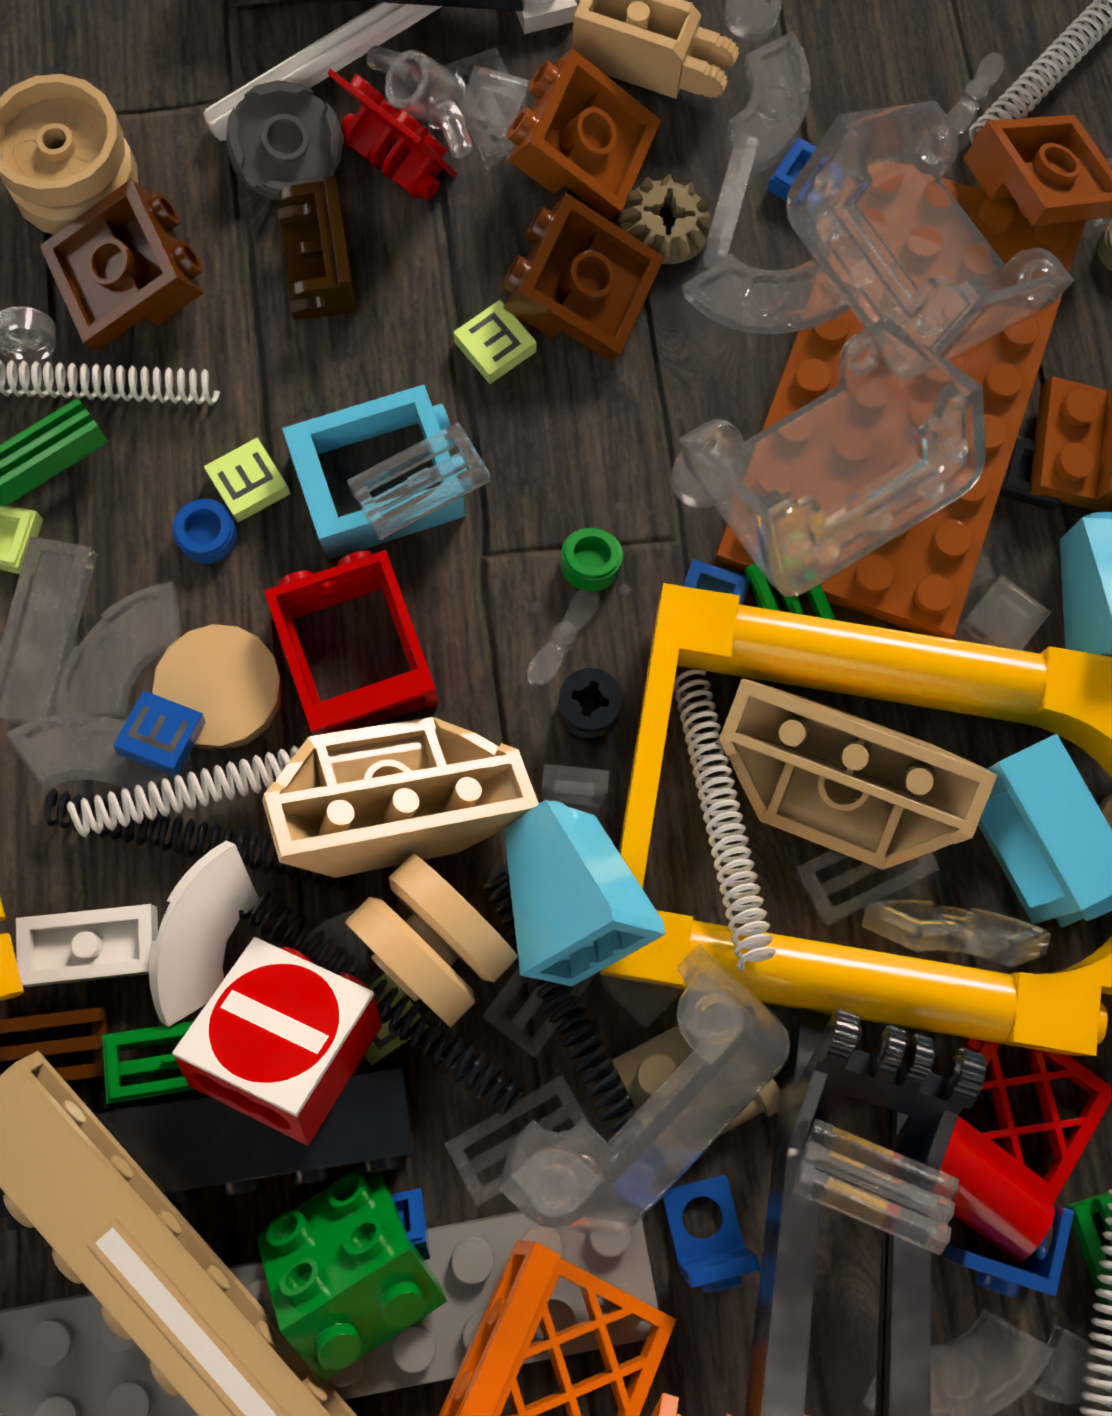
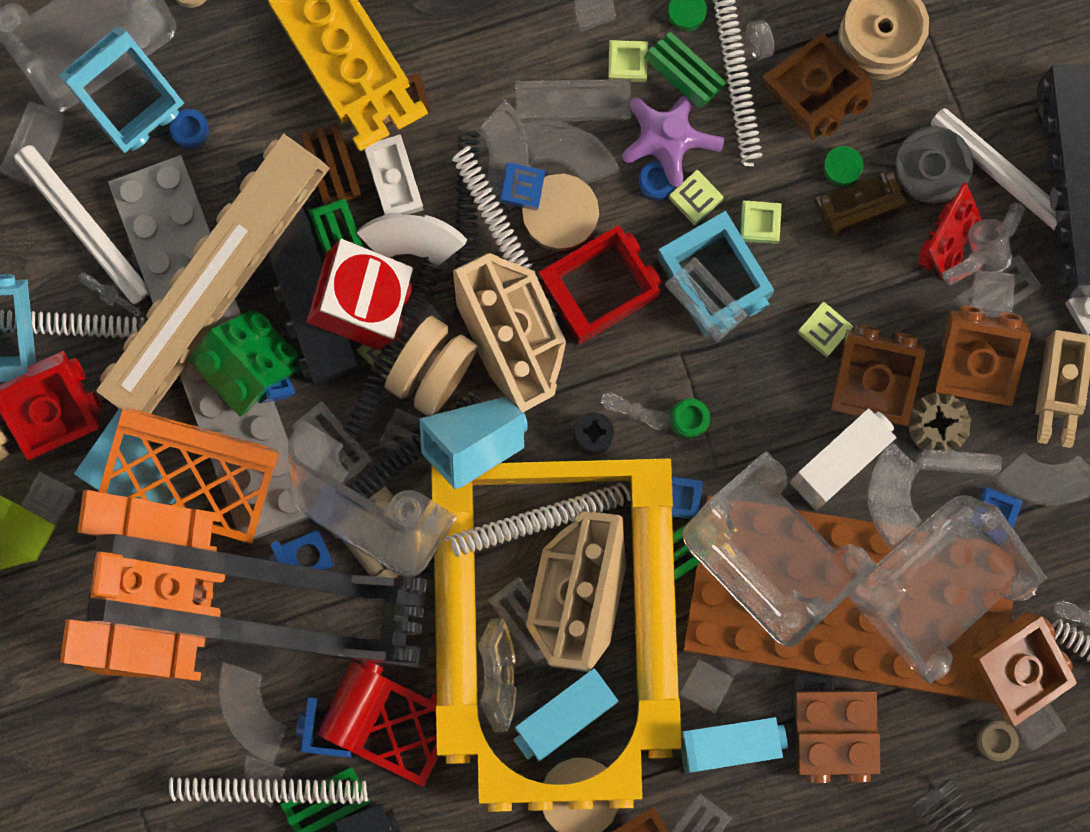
camera: 80 degrees right, 5 degrees up
clear tile [541,764,609,807] -> none
clear tile [793,1118,959,1255] -> none
none -> medium lavender animal [622,95,724,187]
none -> yellowish green tile [740,201,782,244]
none -> white brick [790,408,896,511]
none -> green tile [823,146,863,187]

